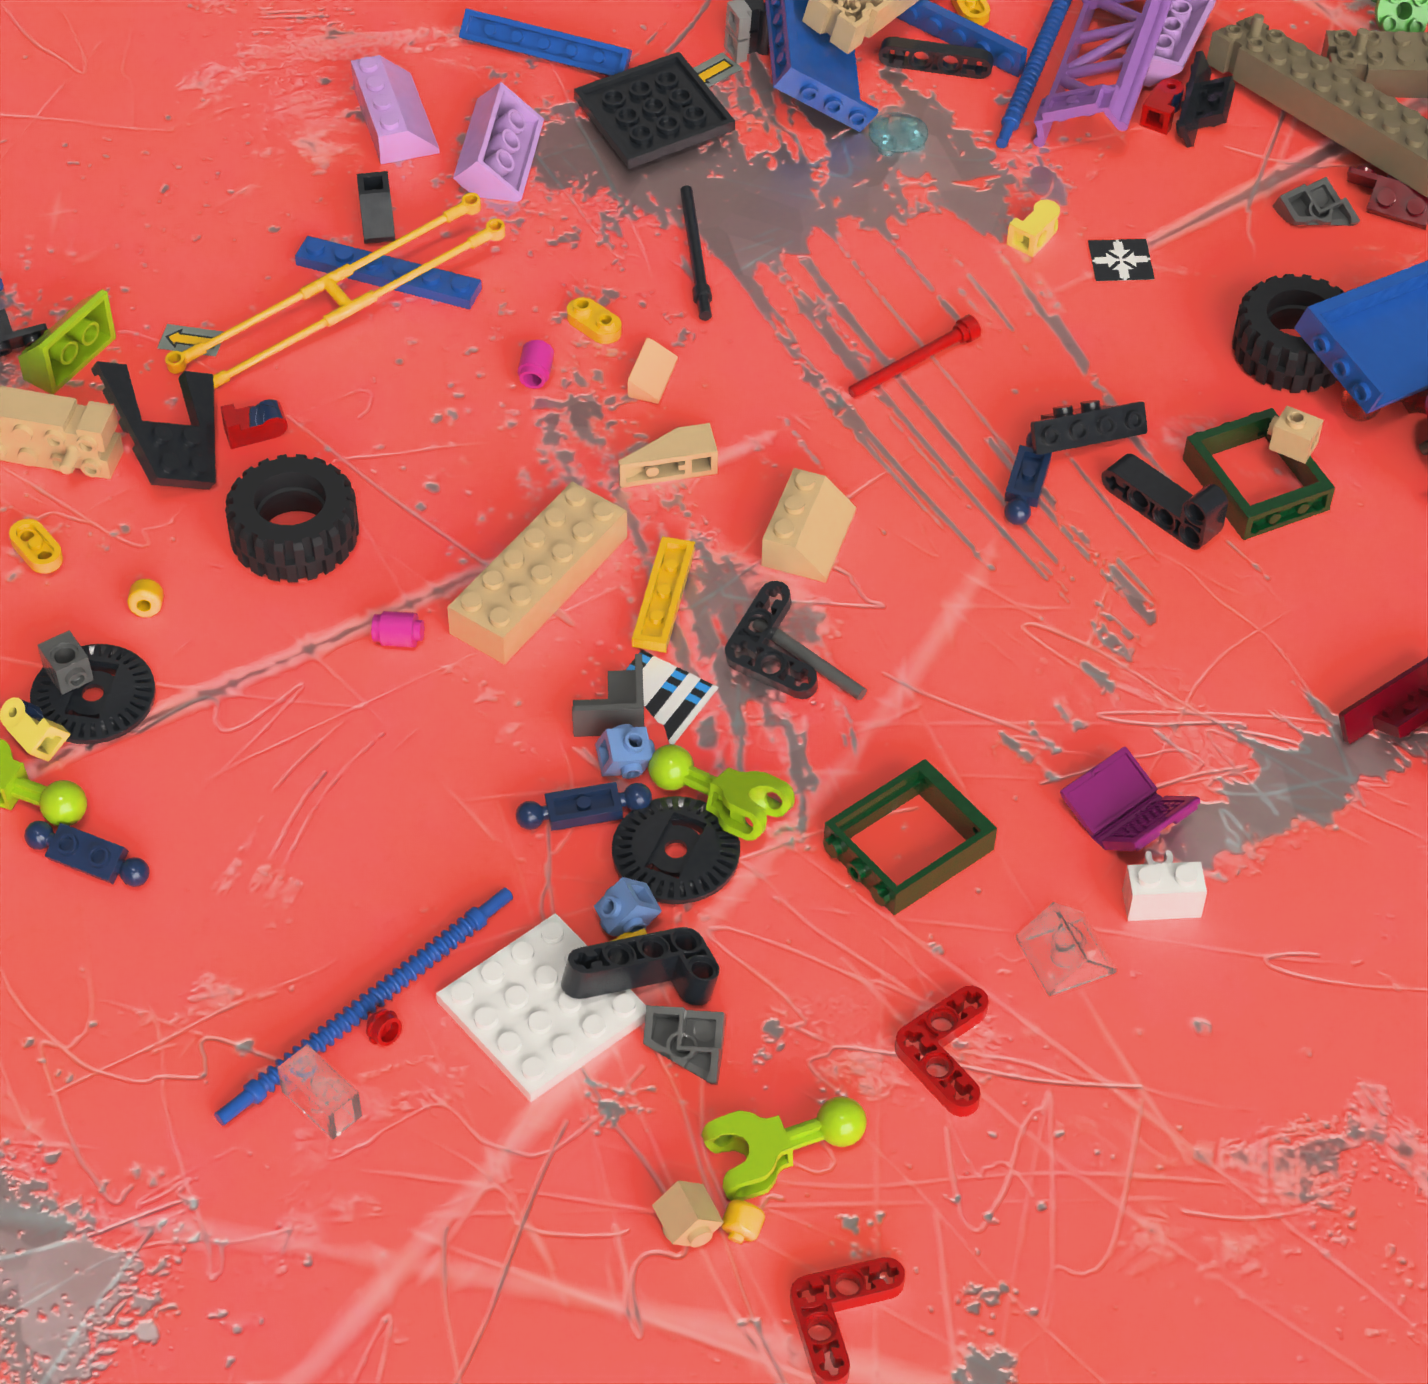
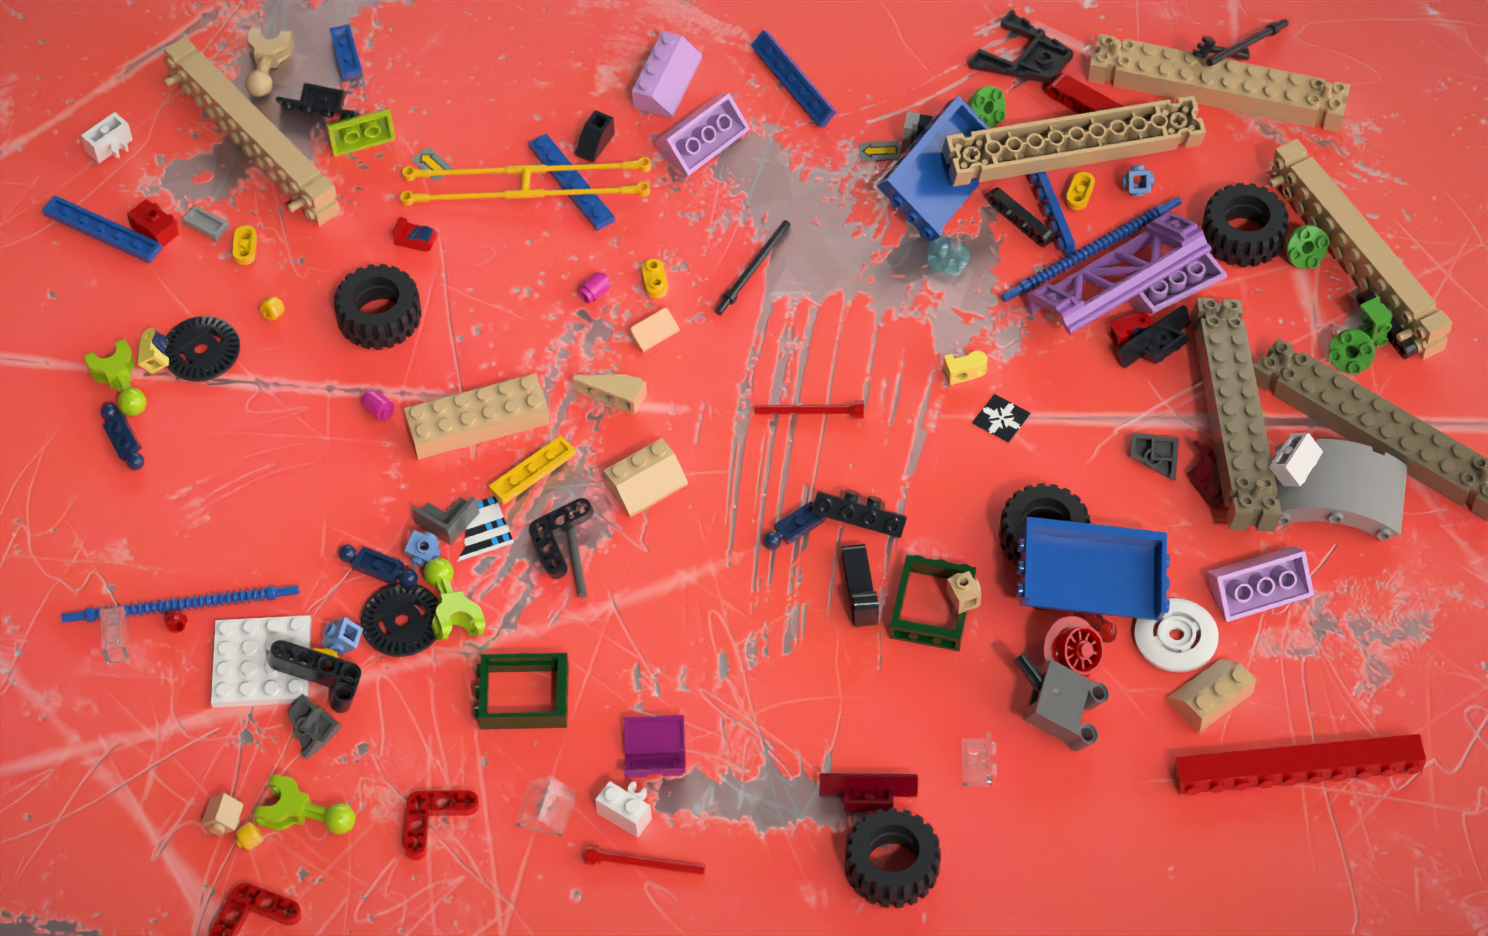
camera: 40 degrees right, 5 degrees up
dark grey brick [37,630,94,695] -> none
black wing [91,361,216,490] -> none
black plate [574,52,735,169] -> none
none -> red piece [585,844,706,875]

